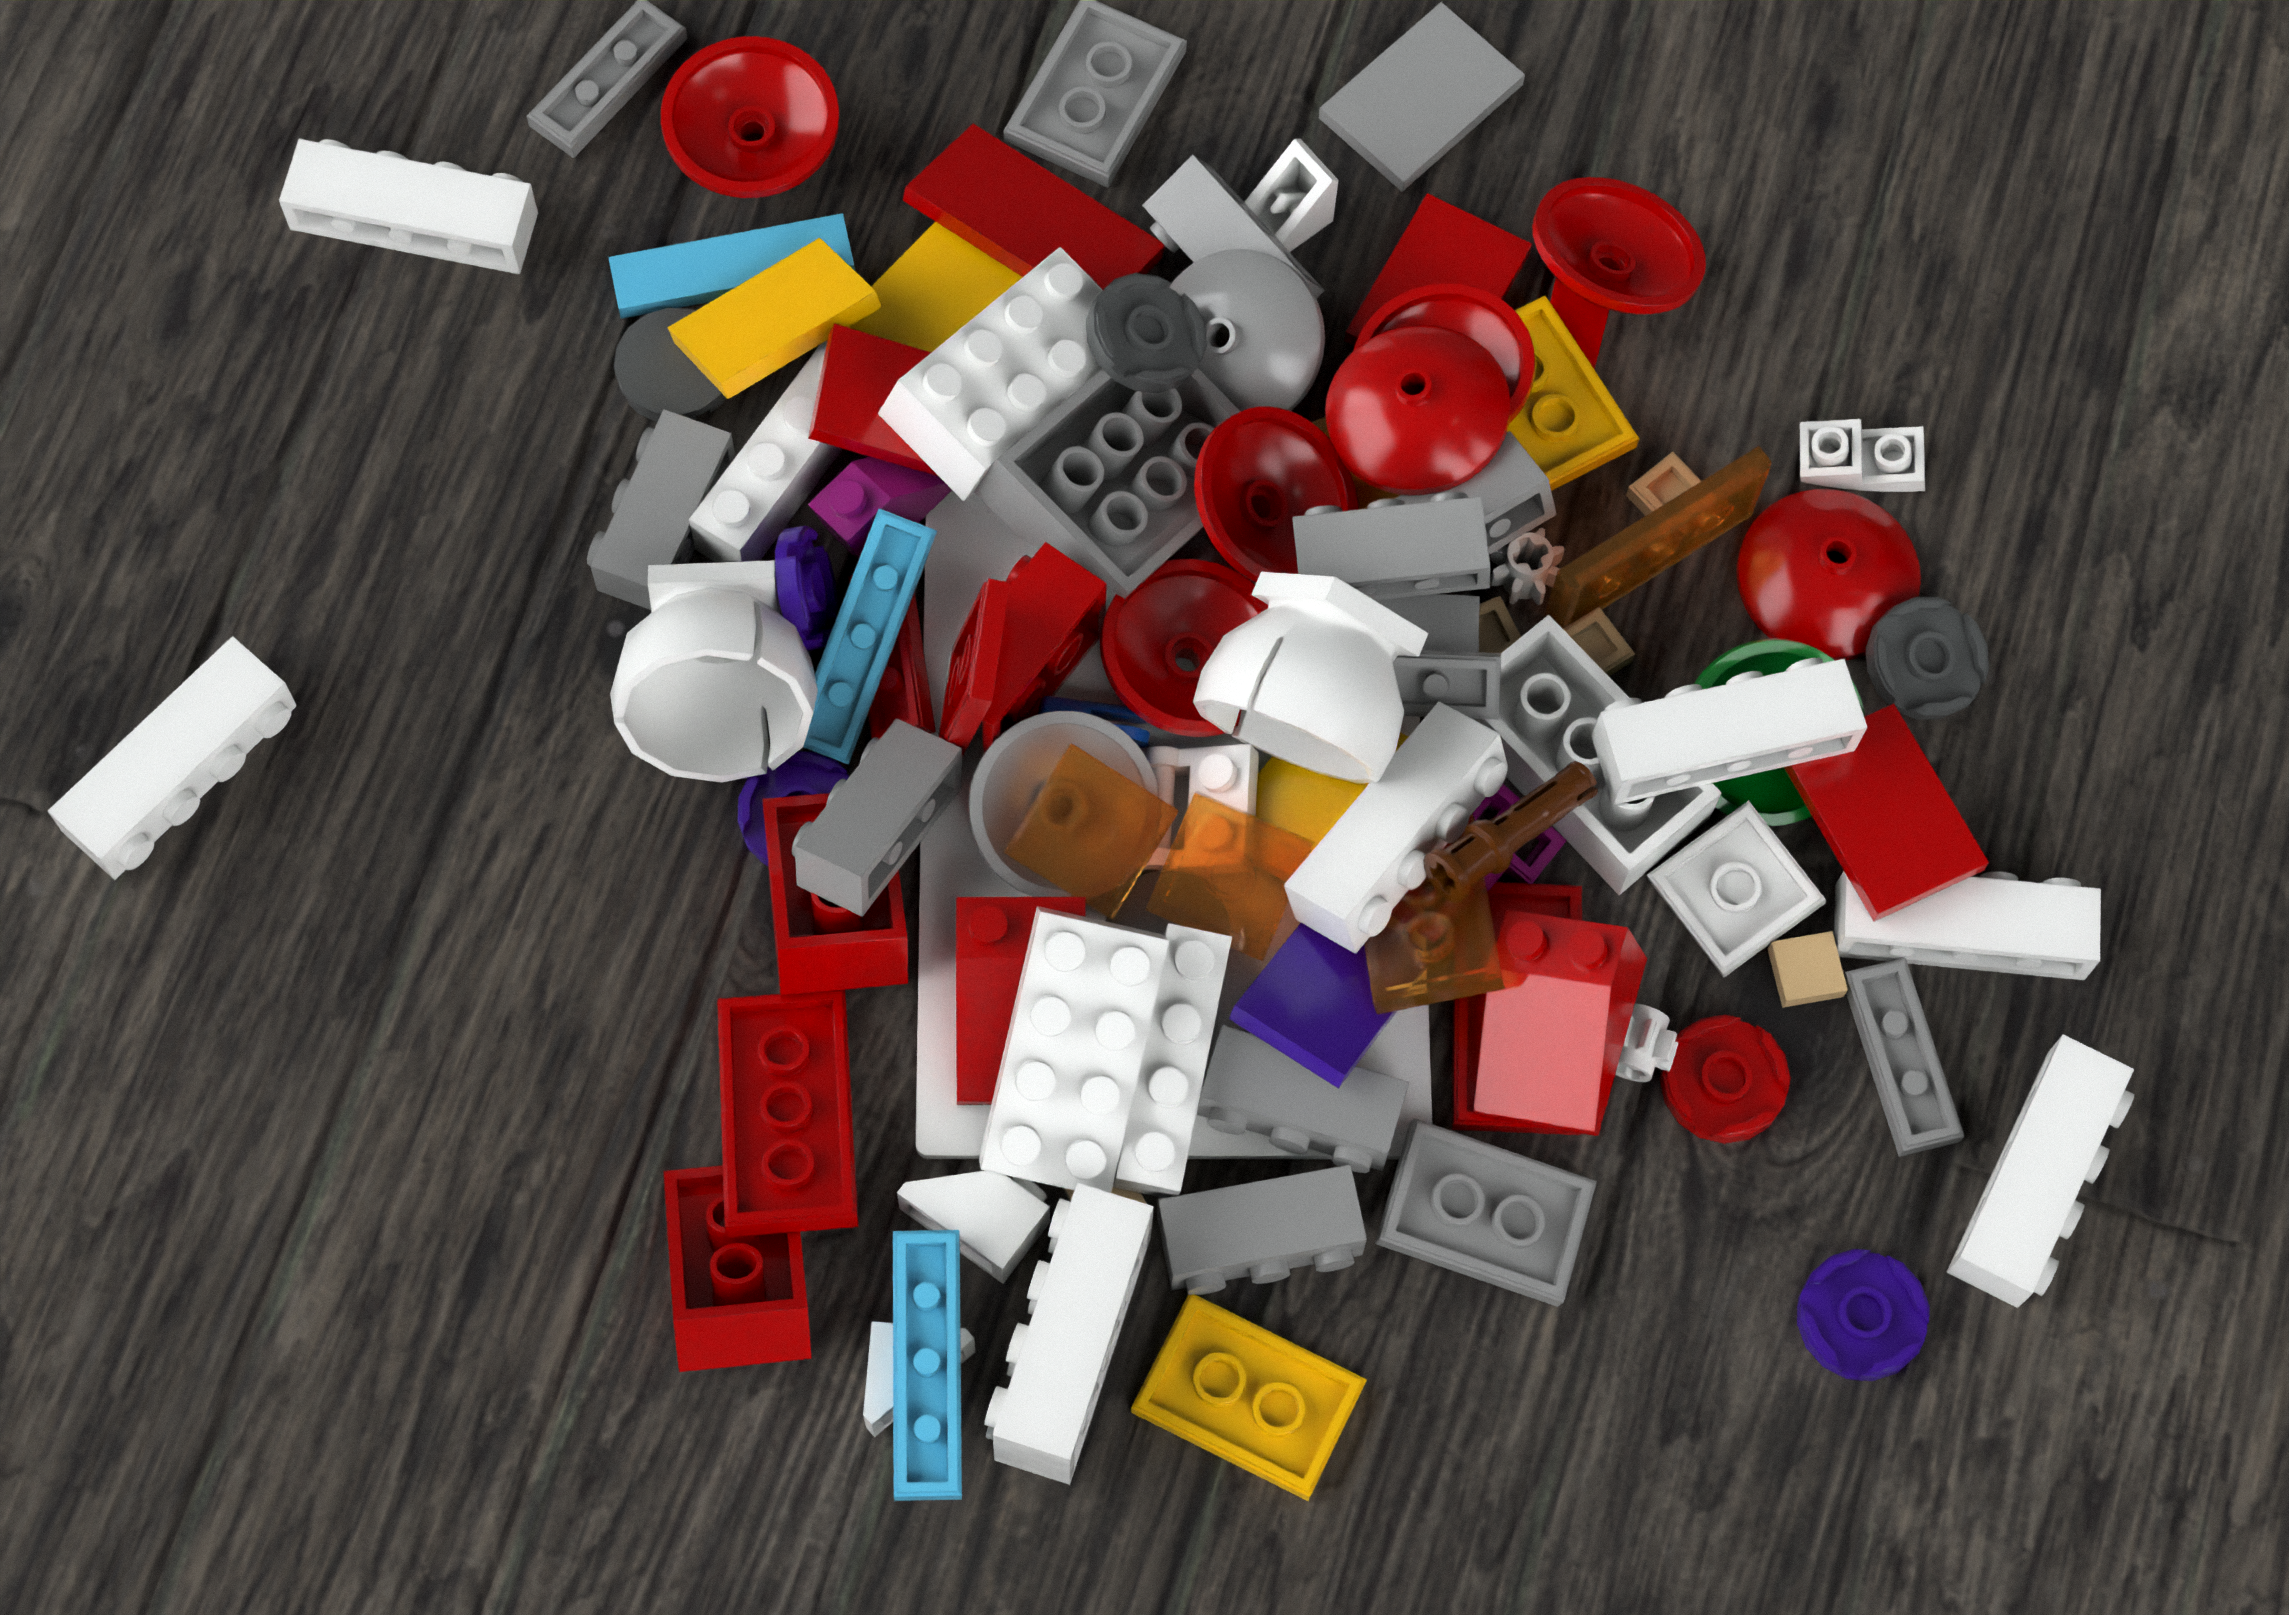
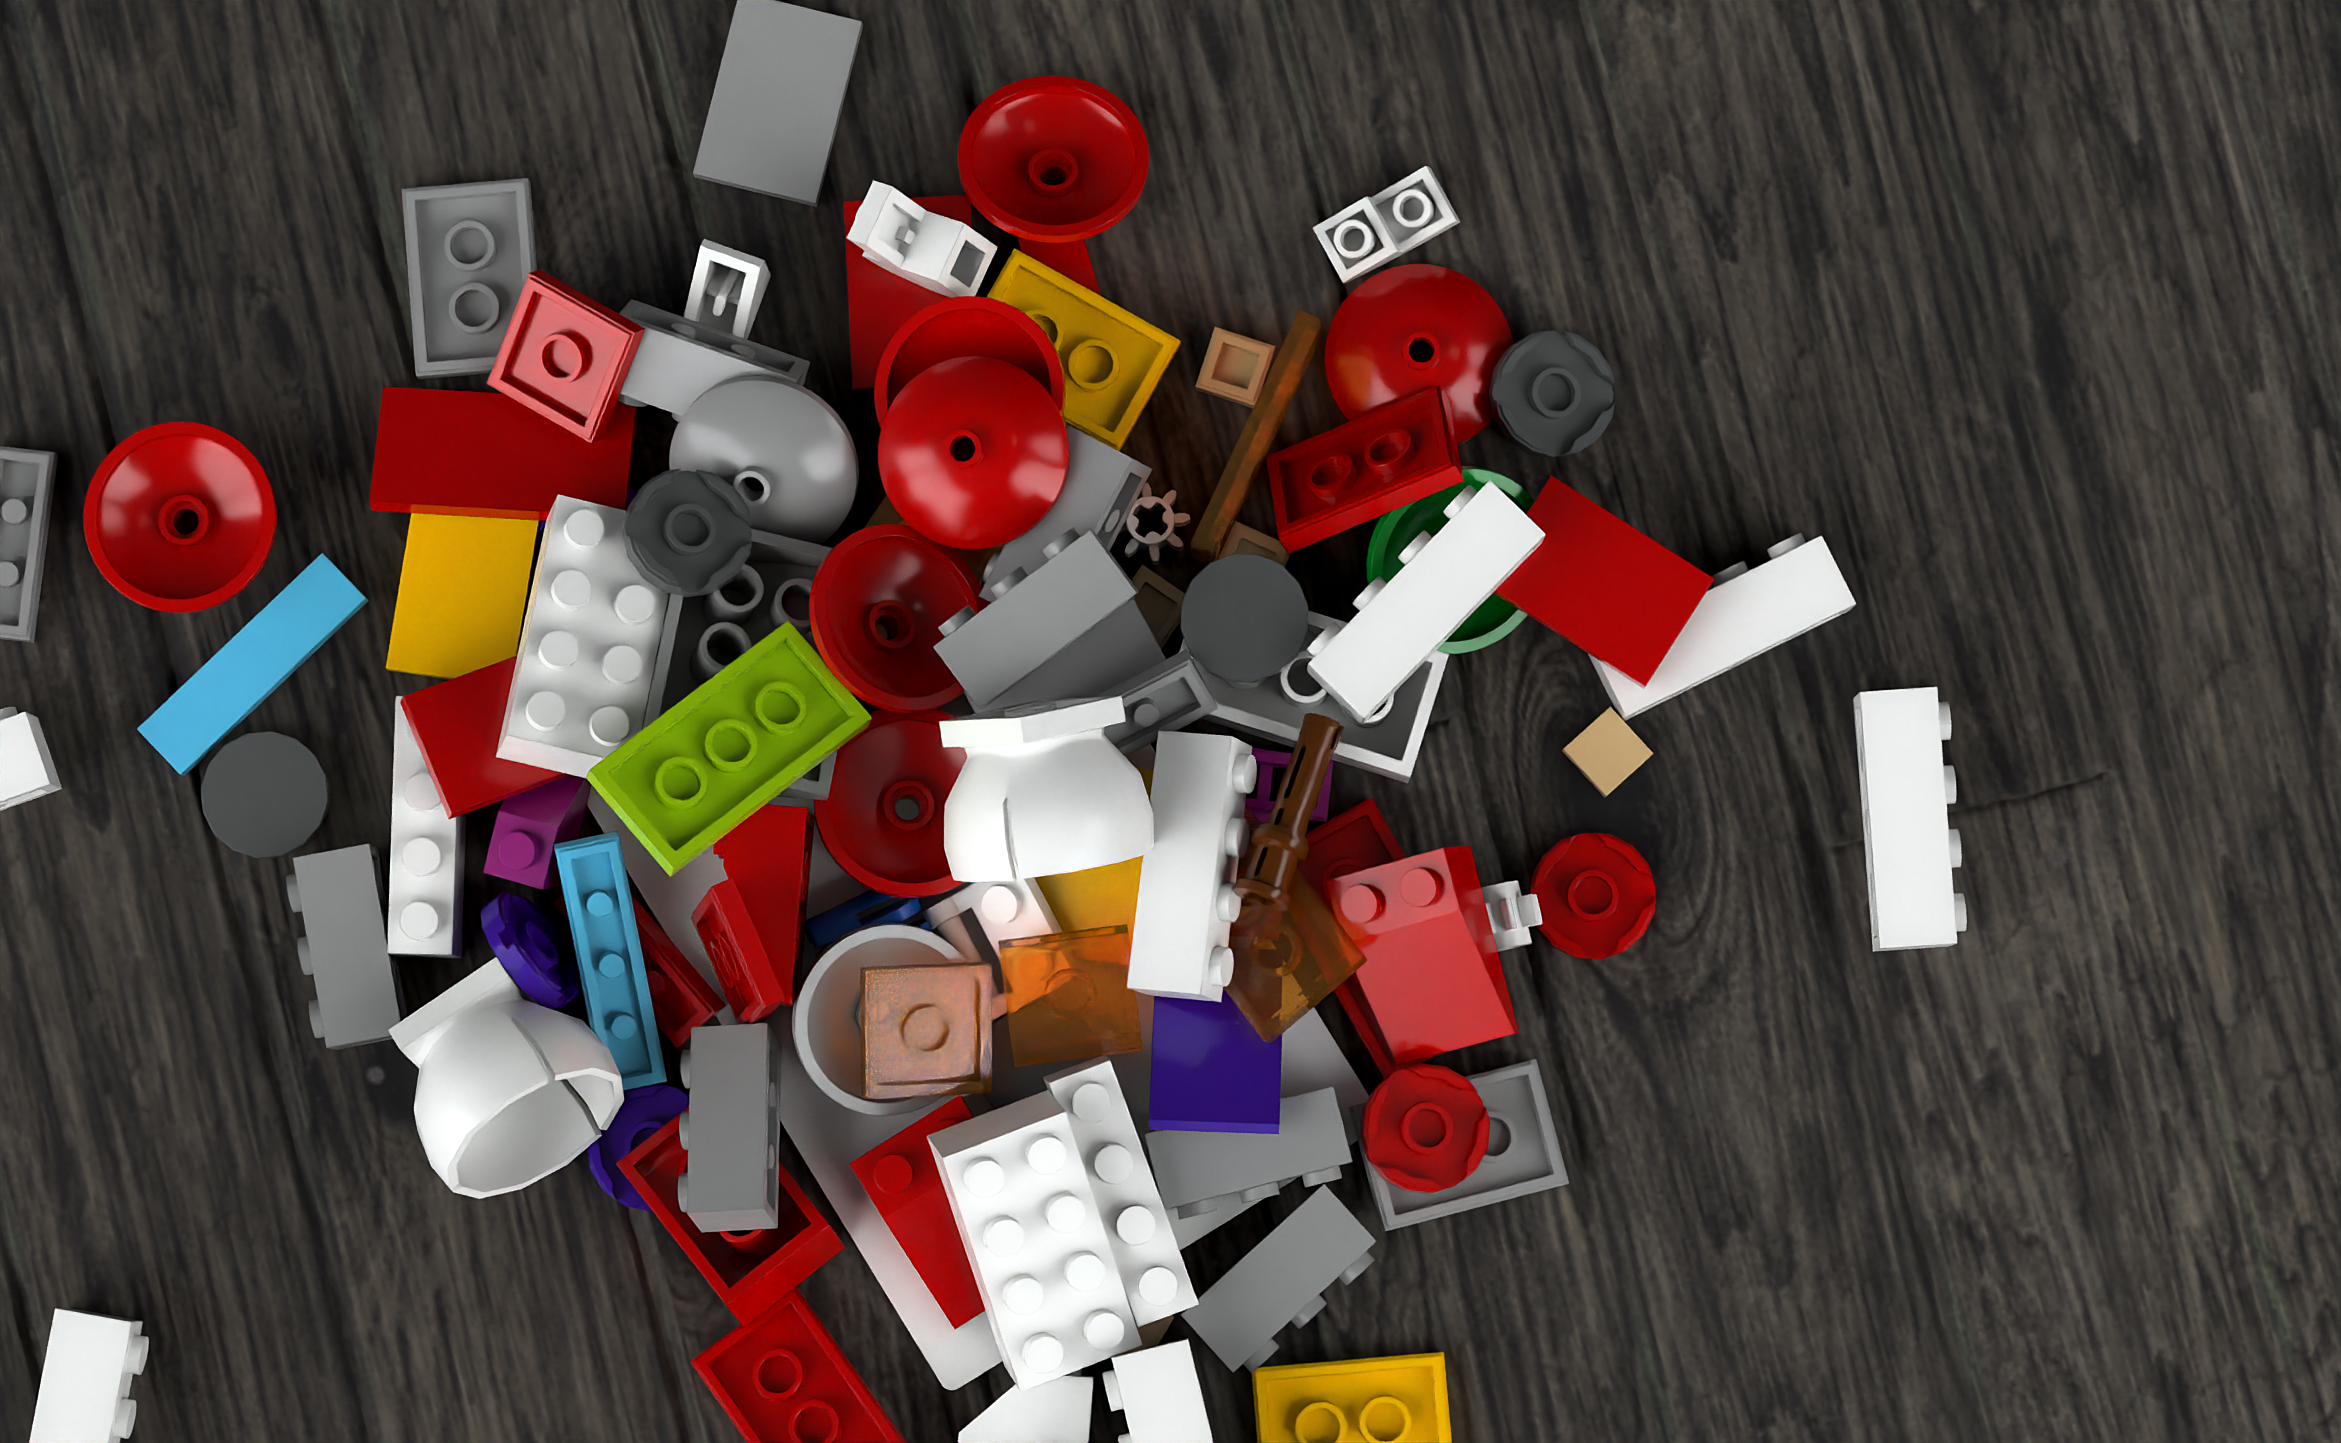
camera: 25 degrees left, 15 degrees up
yellow tile [668,238,882,399] -> none
white tile [1647,800,1826,978] -> none
dark purple tile [1797,1249,1930,1381] -> none
light grey tile [1844,958,1964,1157] -> none
none -> tile [487,269,645,444]
none -> lime plate [586,620,872,877]
none -> white brick [847,180,998,298]
none -> dark grey tile [1181,554,1308,683]
none -> red tile [1266,385,1464,554]
none -> red tile [1360,1064,1490,1194]

